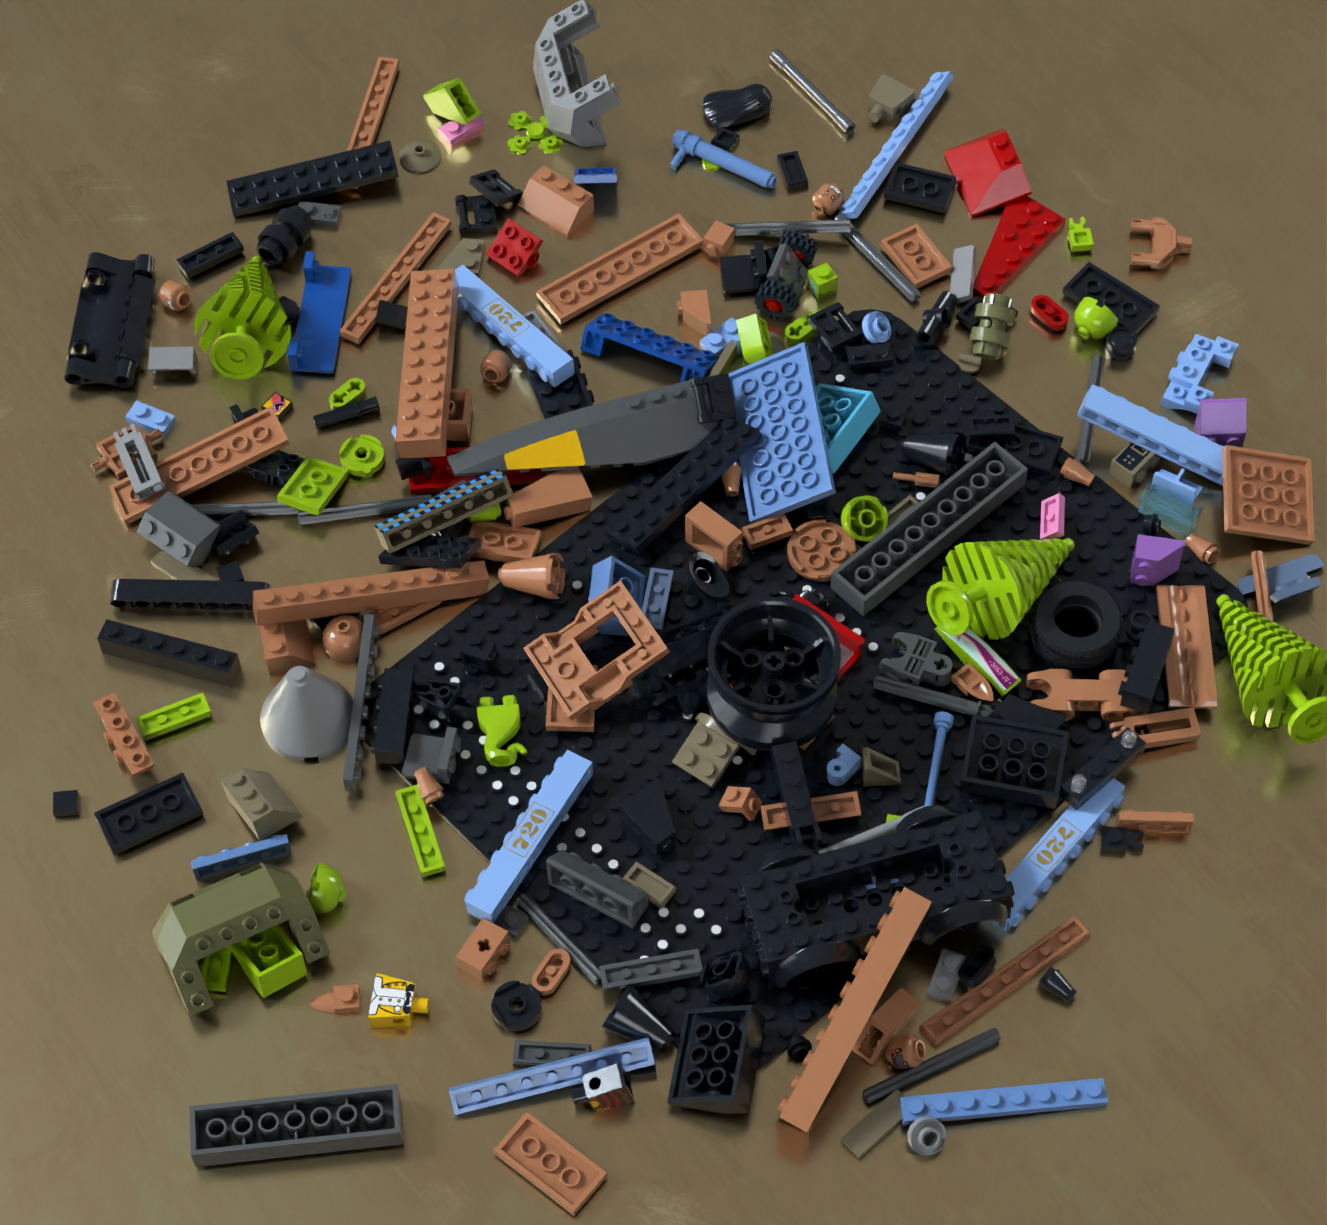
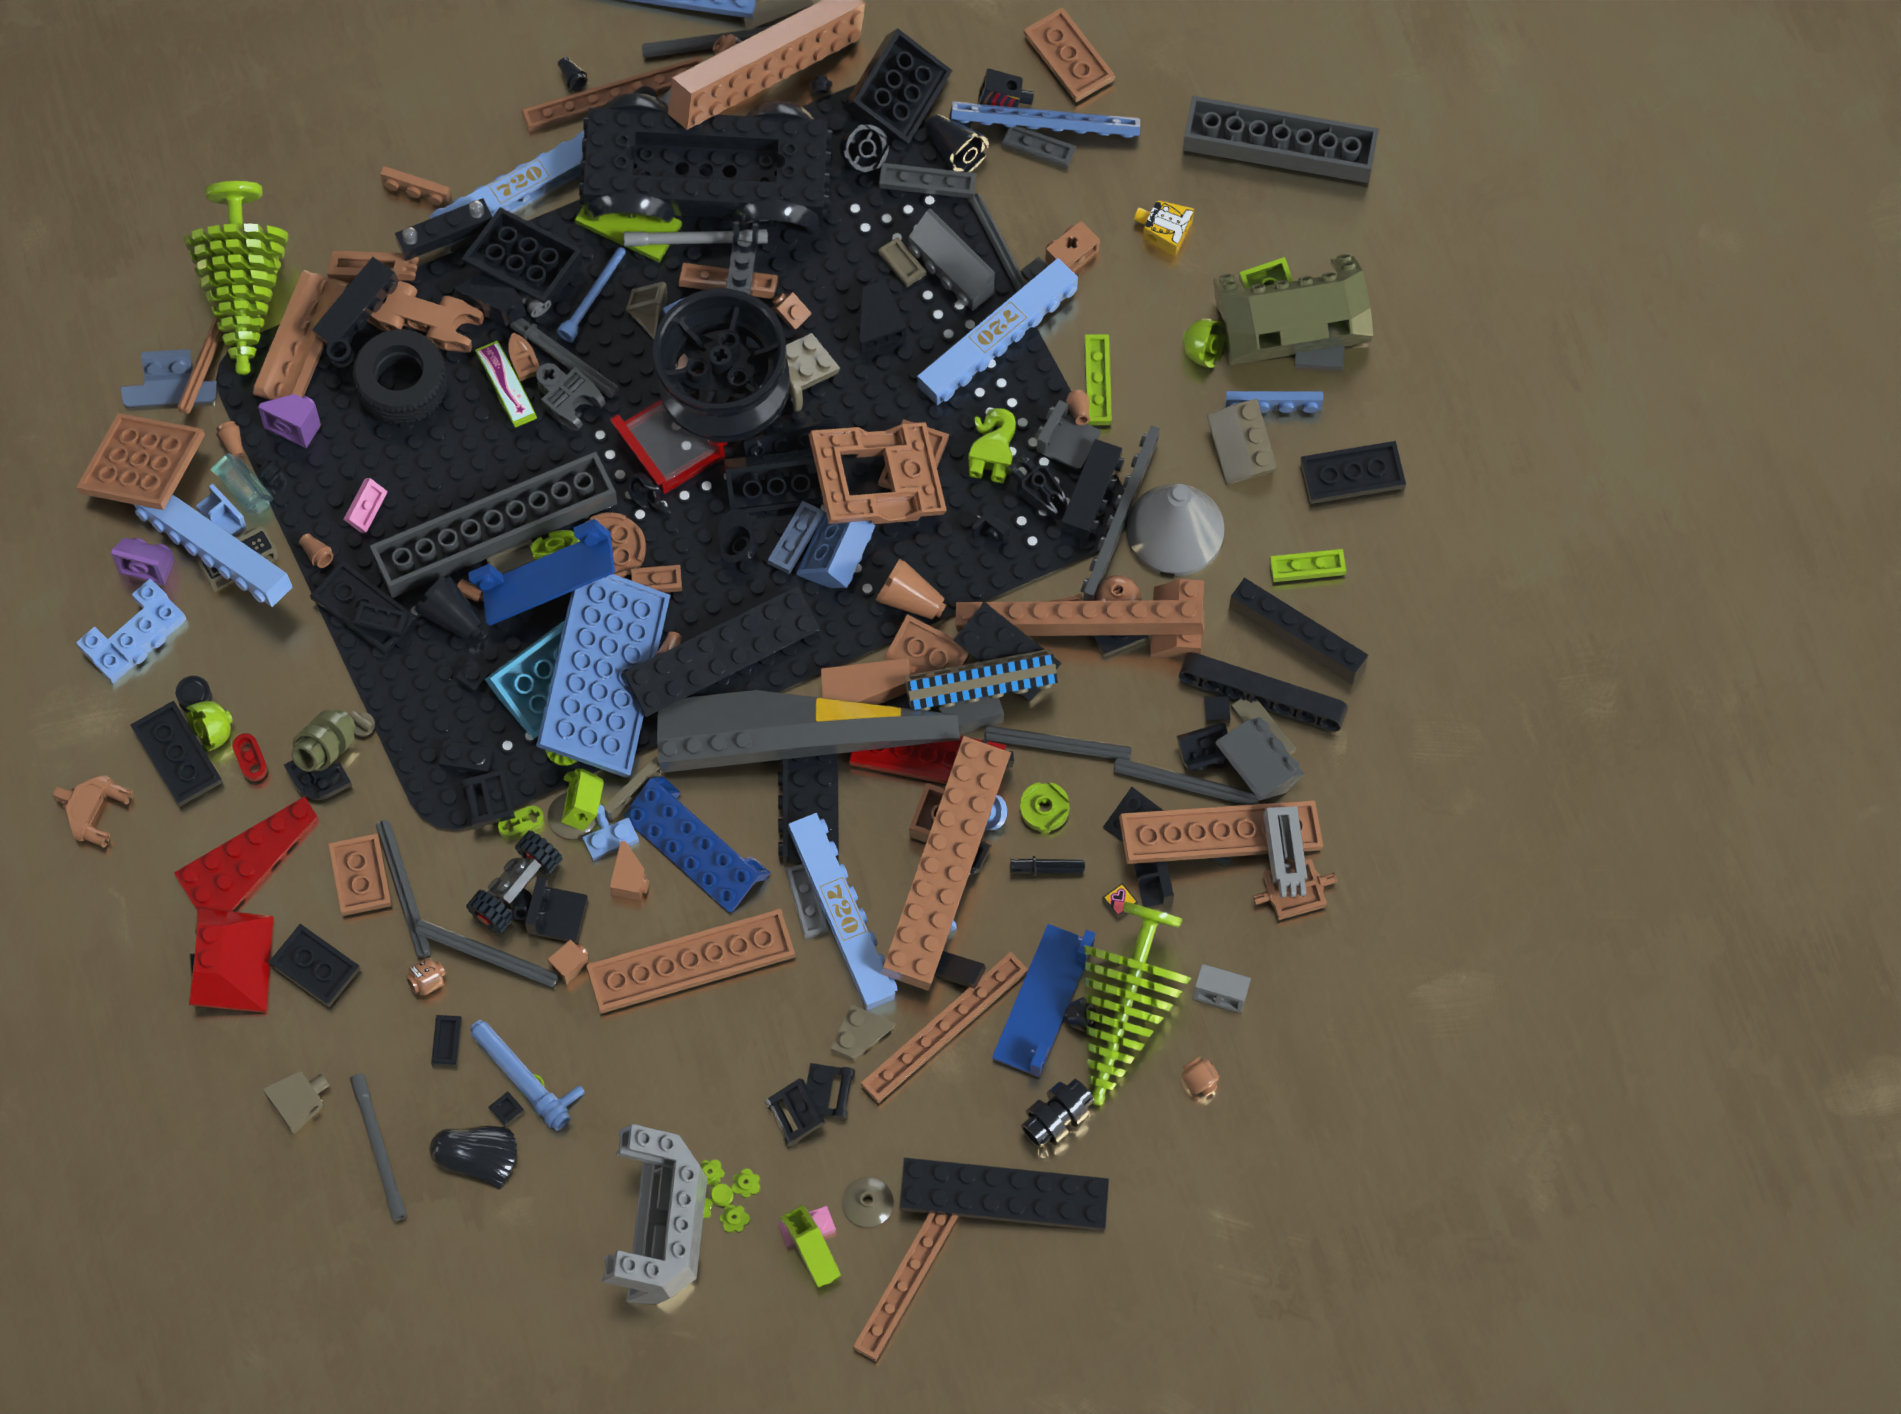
camera: 165 degrees left, 10 degrees up
black tile [53,790,79,817] -> none
black panel [64,252,155,387] -> none
nougat bracket [93,693,154,777] -> none
light blue plate [125,400,176,437] -> none
black plate [176,232,244,279] -> none
lime plate [277,456,349,516] -> none
dark grey piece [298,201,342,228] -> none
nougat plate [309,984,361,1013] -> none
lime beam [329,378,366,410] -> none
nougat head [480,350,512,383] -> none
red plate [486,218,544,277] -> none
black plate [491,981,542,1033] -> none
nougat slope [518,165,594,237] -> none
nougat plate [532,949,571,995] -> none
tile [574,167,617,184] -> none
nougat window [685,501,743,572] -> none
black plate [689,373,737,424] -> none
lime brick [807,262,838,302] -> none
light blue plate [838,71,954,219] -> none
light blue plate [862,311,891,344] -> none
black piece [915,291,958,346] -> none
lime plant [926,538,1075,640] -> none
light grey tile [950,245,977,303] -> none
lime plate [1068,217,1094,252] -> none
dark grey axle [1076,354,1105,466] -> none
black plate [1101,826,1144,854] -> none
none -> blue bracket [469,519,615,626]

